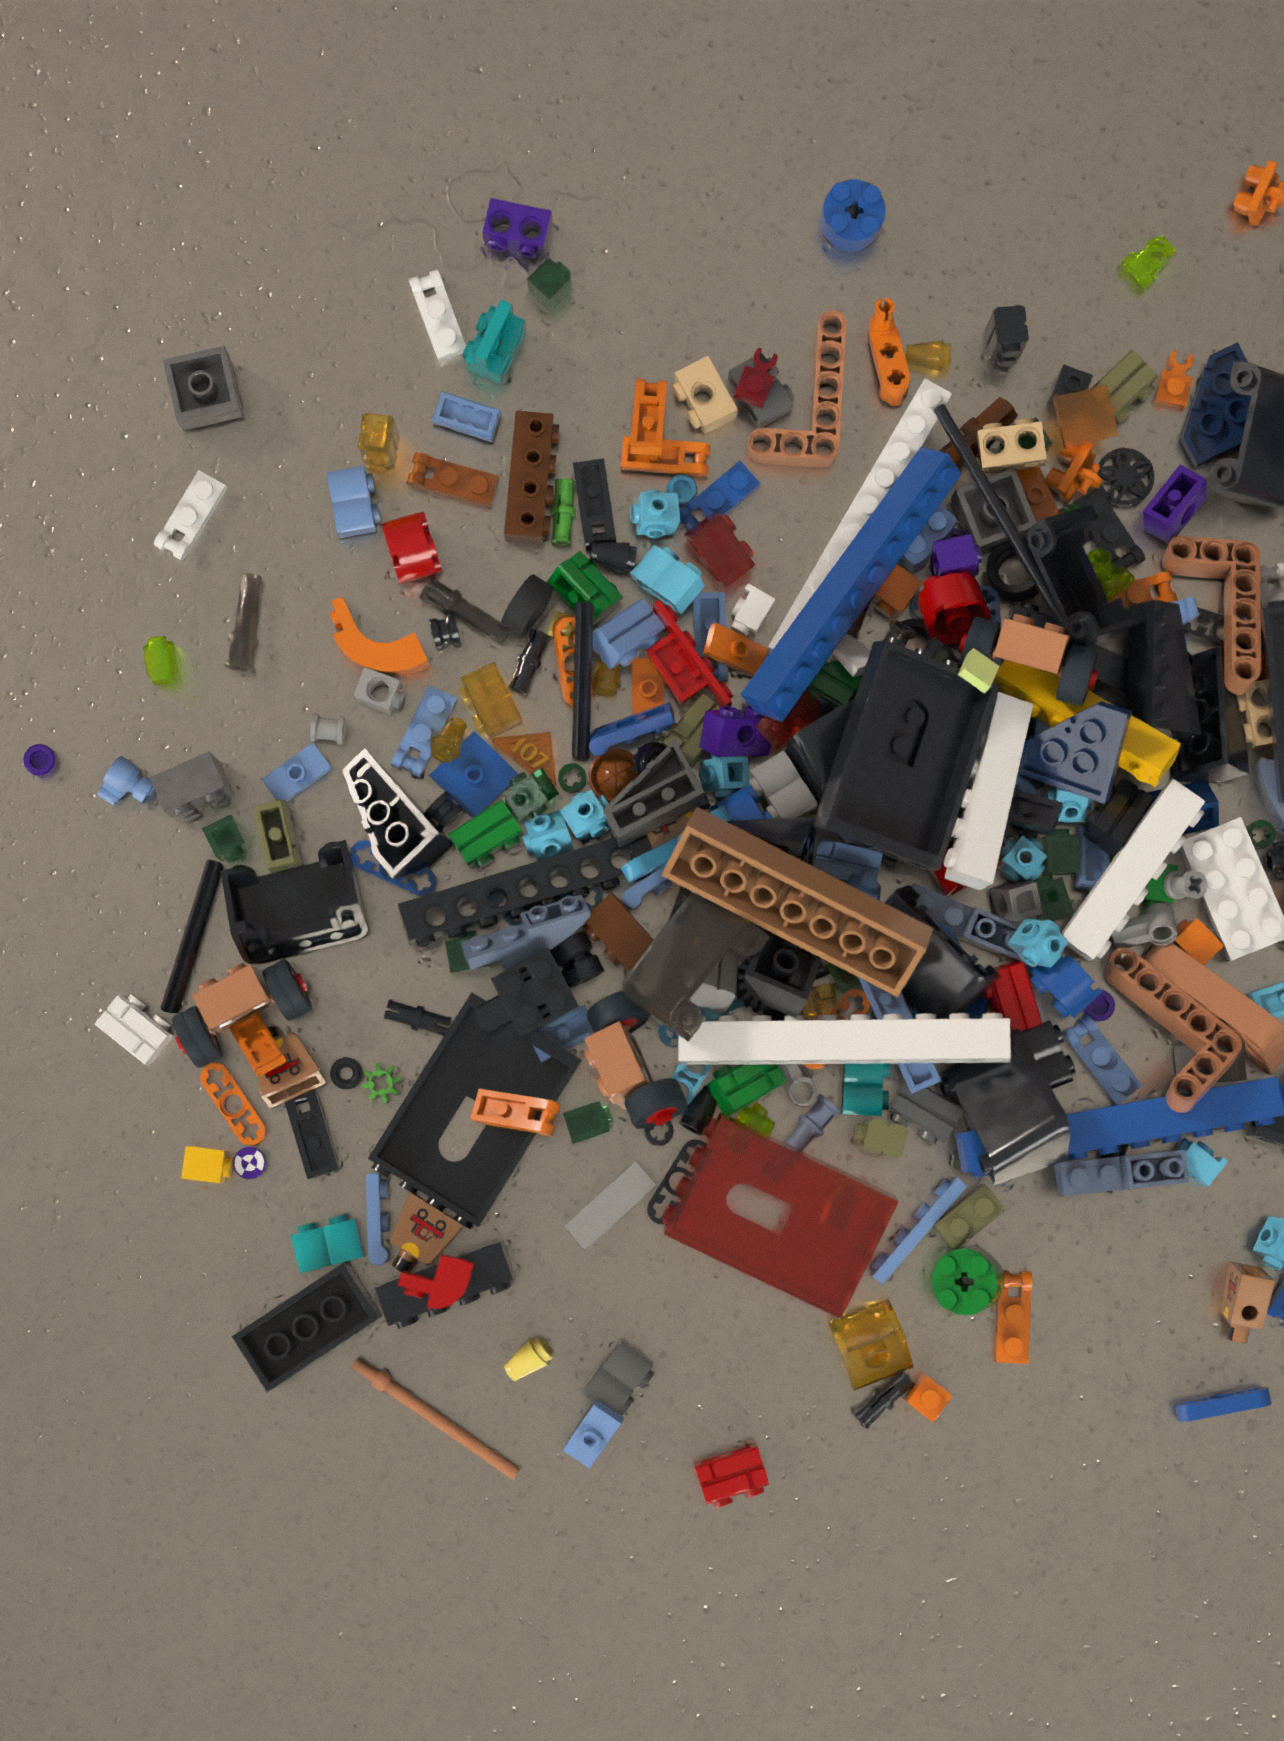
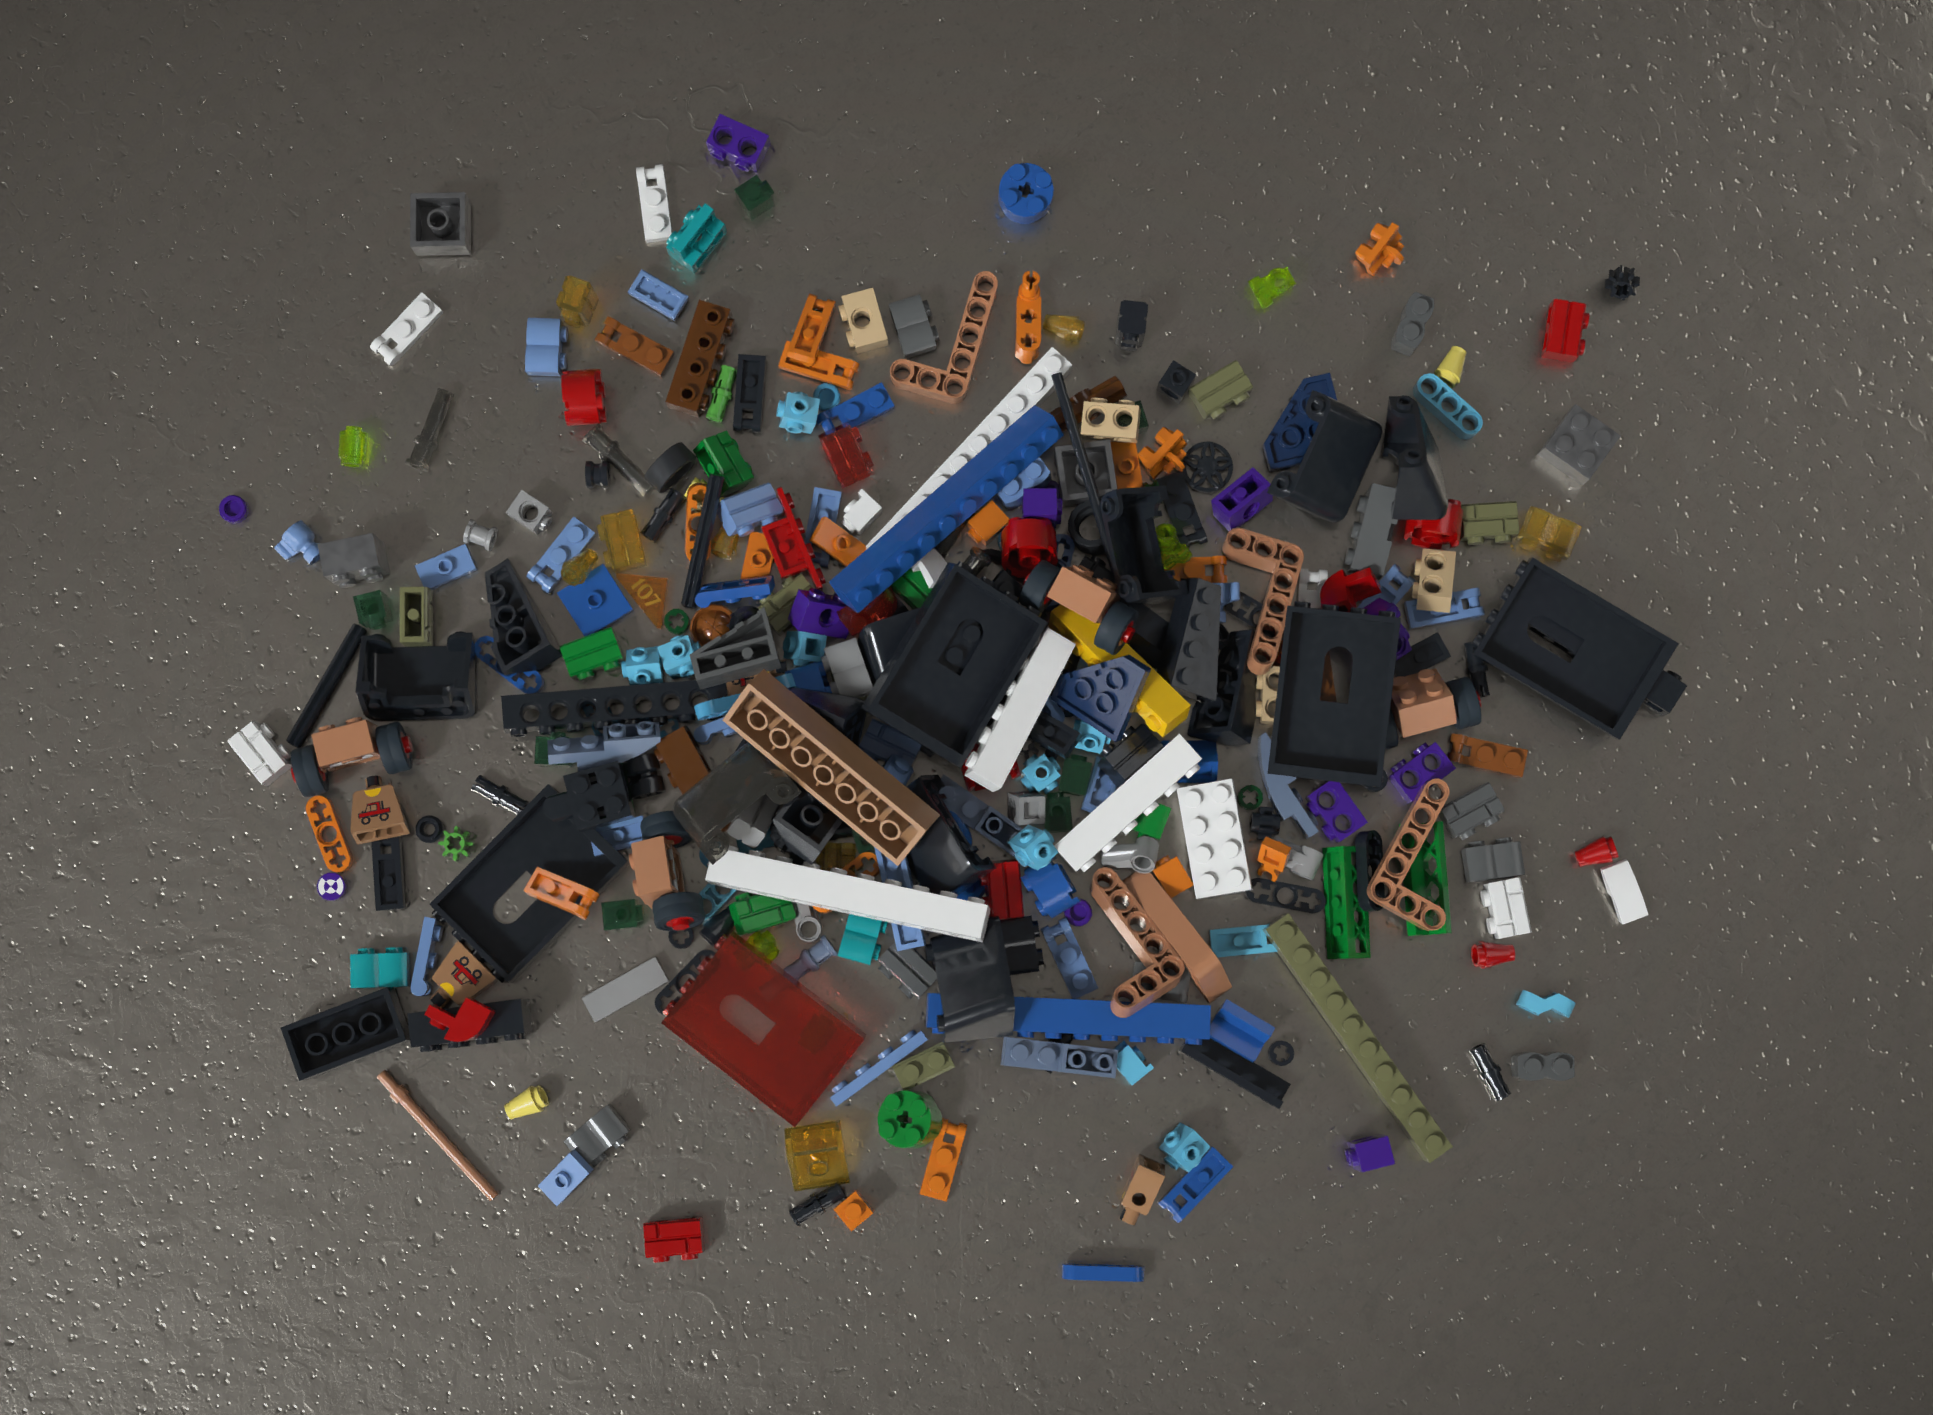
camera: 15 degrees right, 0 degrees up
yellow brick [181,1146,233,1183] -> none
orange plate [229,1011,286,1077] -> none
orange arch [330,596,430,678] -> none
black wheel [424,791,465,831] -> none
clear green brick [502,768,559,820] -> none
black cone [589,542,637,573] -> none
medium azure brick [630,545,705,614] -> none
dark red plate [733,348,778,409] -> none
olive brick [853,1118,908,1159] -> none
yellowish green tile [958,648,1000,693] -> none
clear orange piece [1053,385,1118,449] -> none
orange plate [1153,350,1194,410] -> none
light grey bush [1164,870,1207,899] -> none

